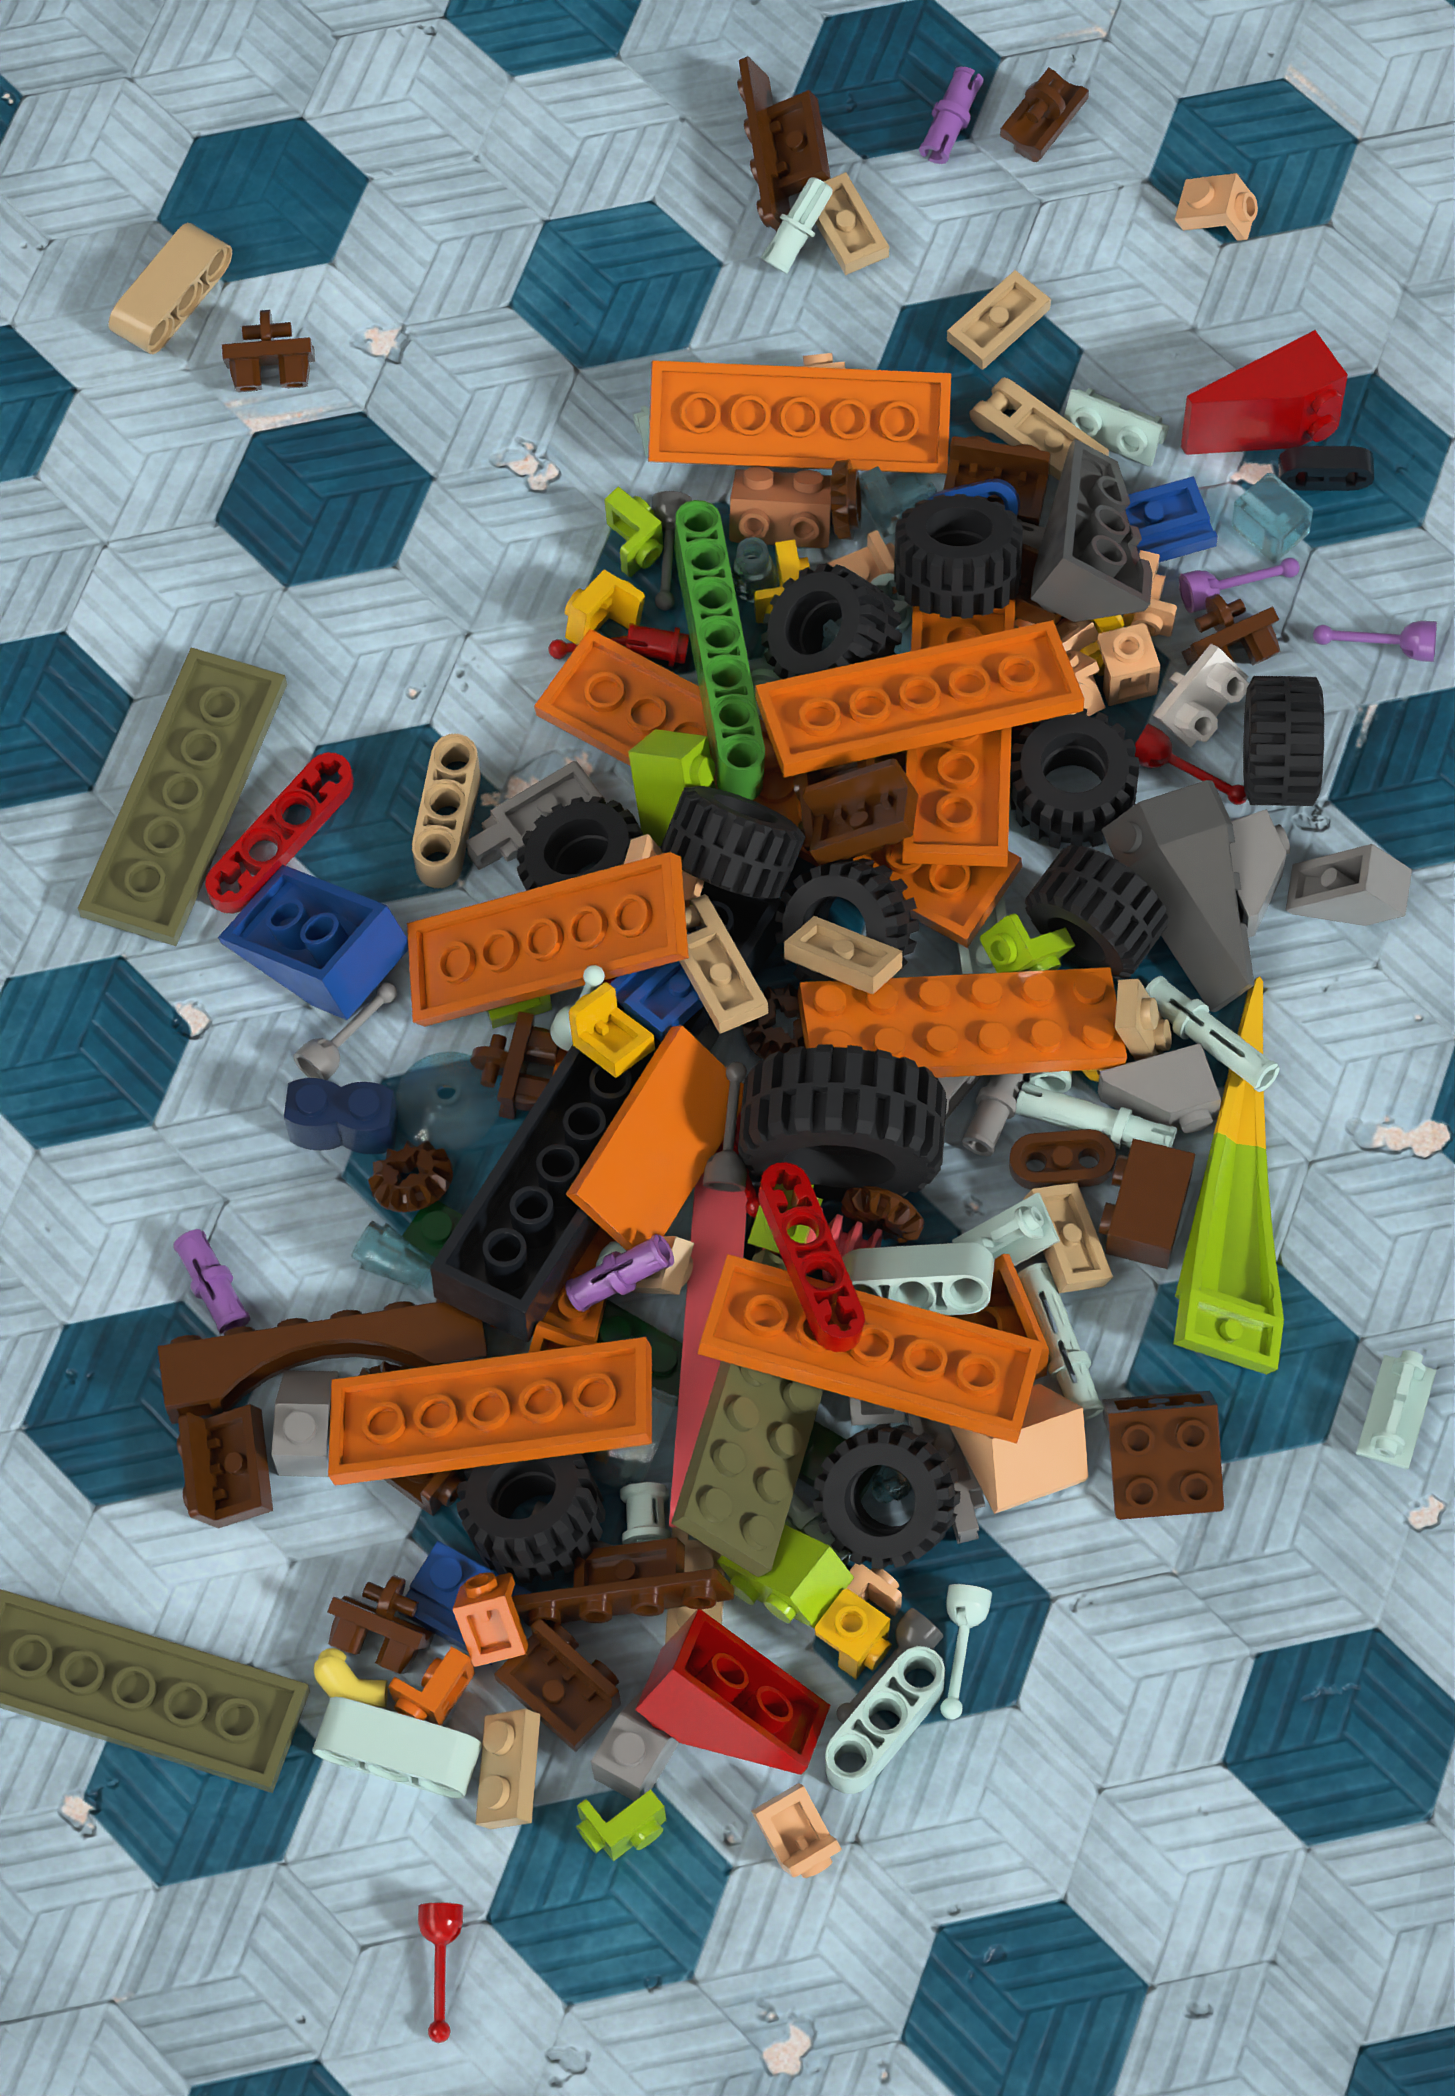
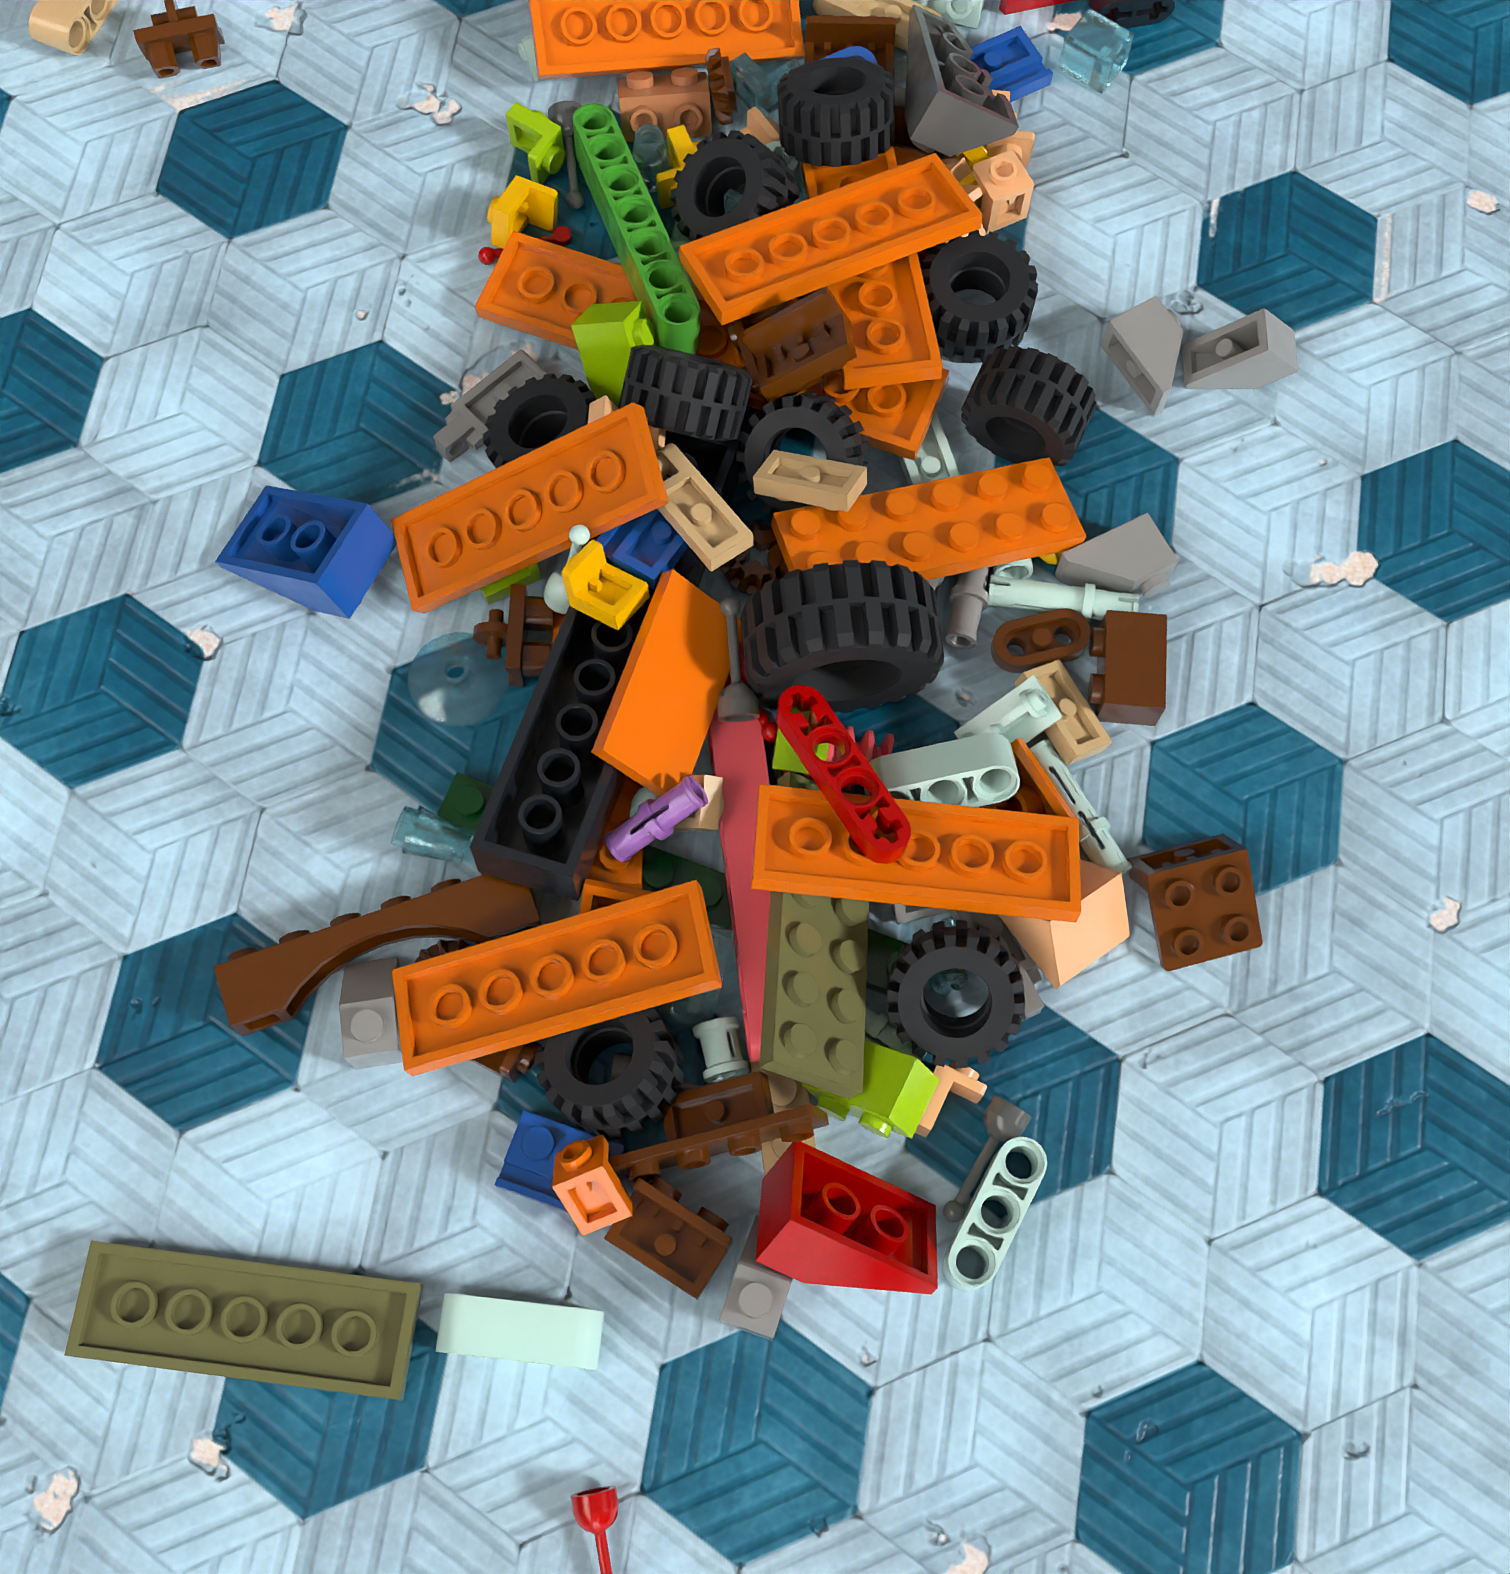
camera: 15 degrees left, 5 degrees up
olive plate [78,647,287,946] -> none
medium lavender pin [173,1229,250,1335] -> none
reddish brown bracket [177,1404,273,1528] -> none
red beam [205,752,354,914] -> none
dark blue brick [284,1078,399,1154] -> none
light grey hinge [293,983,397,1080] -> none
light yellow arm [313,1648,388,1708] -> none
reddish brown hips [327,1575,435,1674] -> none
reddish brown gear [368,1140,453,1212] -> none
orange bracket [388,1646,475,1726] -> none
tan beam [412,734,481,888] -> none
tan plate [475,1709,540,1829] -> none
lime bracket [576,1789,666,1861] -> none
red pin [625,623,689,667] -> none
light nougat bracket [751,1783,842,1878] -> none
yellow bracket [815,1589,892,1679] -> none
reddish brown gear [841,1186,924,1243] -> none
light aqua hinge [940,1584,992,1719] -> none
lime bracket [980,913,1075,973] -> none
dark grey wedge [1102,780,1254,1012] -> none
tan plate [1115,979,1172,1061] -> none
red hinge [1135,723,1247,805] -> none
light aqua pin [1145,976,1280,1092] -> none
white hips [1153,644,1249,748] -> none
lime plate [1173,976,1284,1375] -> none
medium lavender hinge [1179,558,1300,613] -> none
reddish brown hips [1181,594,1280,666] -> none
black tyre [1243,676,1324,806] -> none
medium lavender hinge [1313,620,1437,662] -> none
light aqua hinge [1356,1350,1437,1469] -> none

